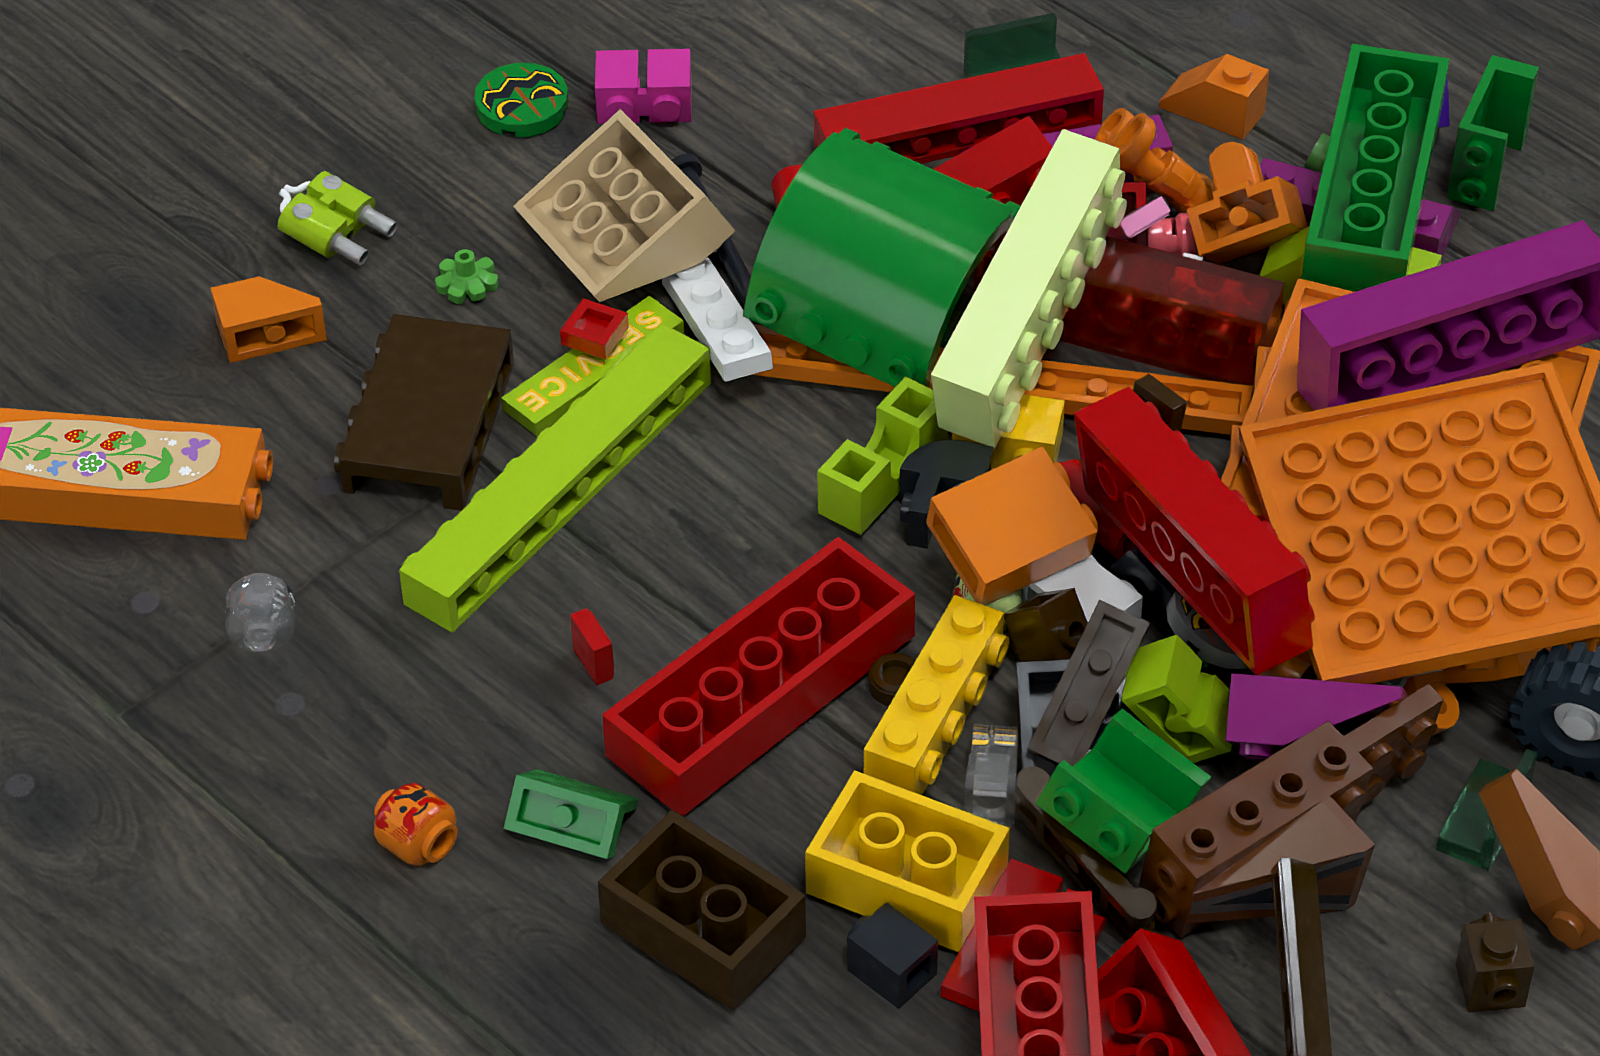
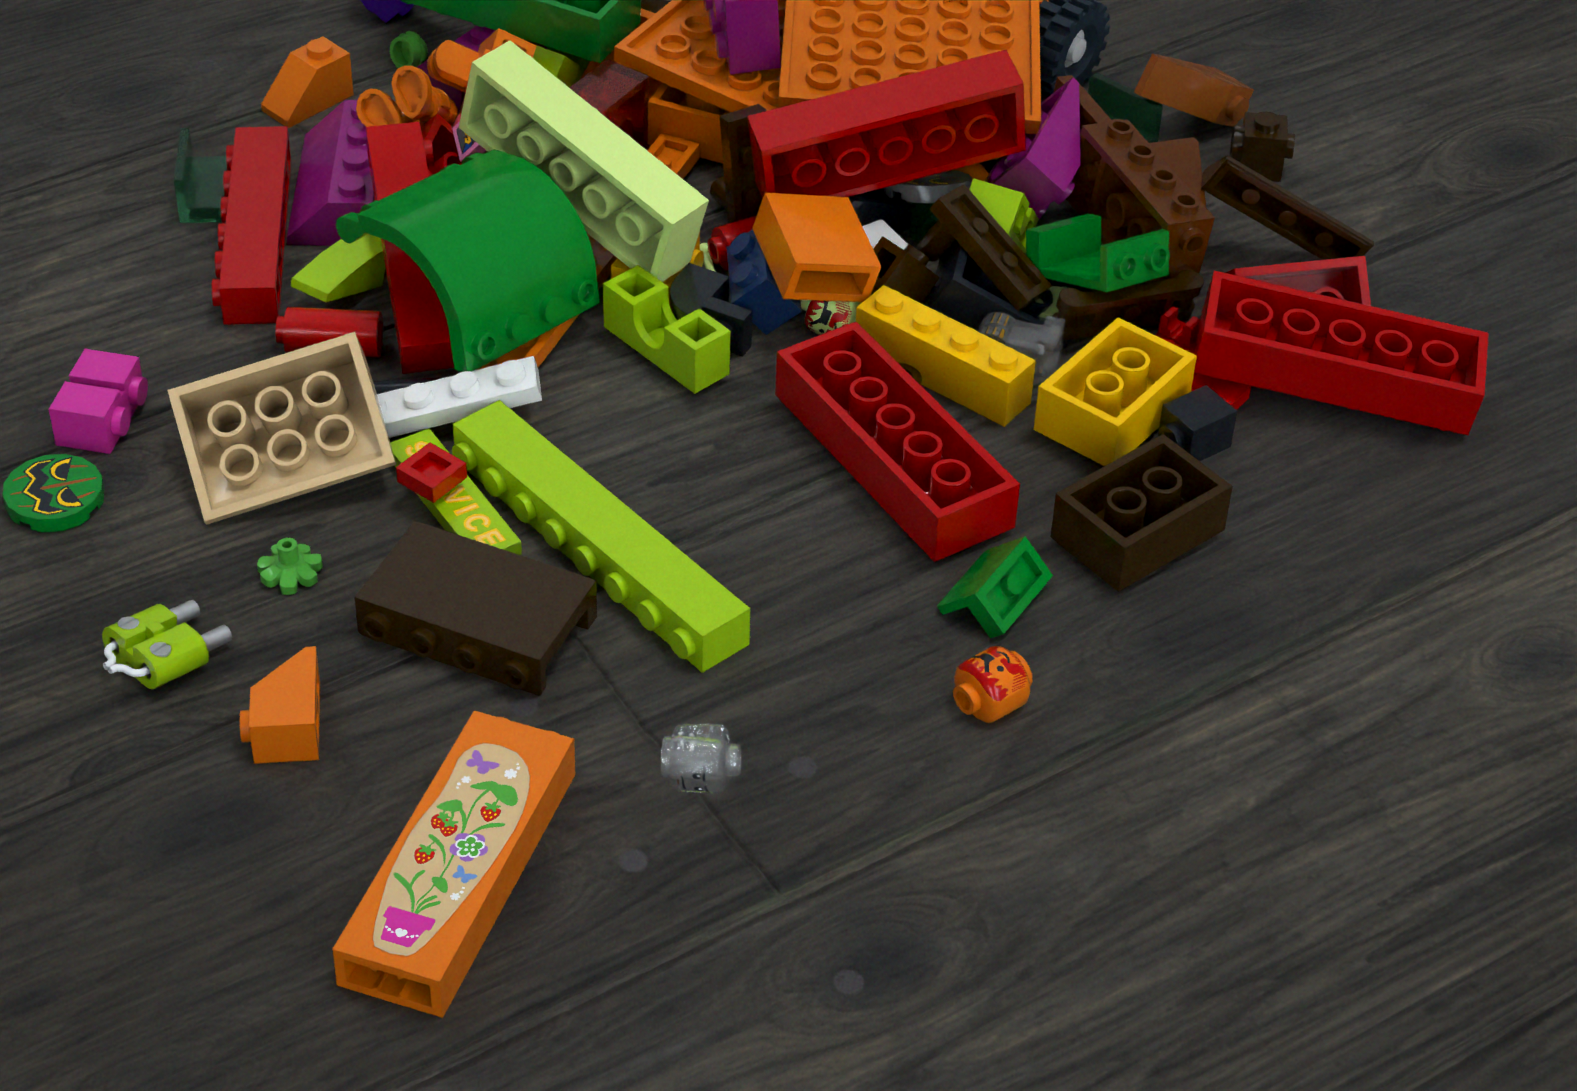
camera: 80 degrees left, 5 degrees down
red tile [570,608,614,686] -> none

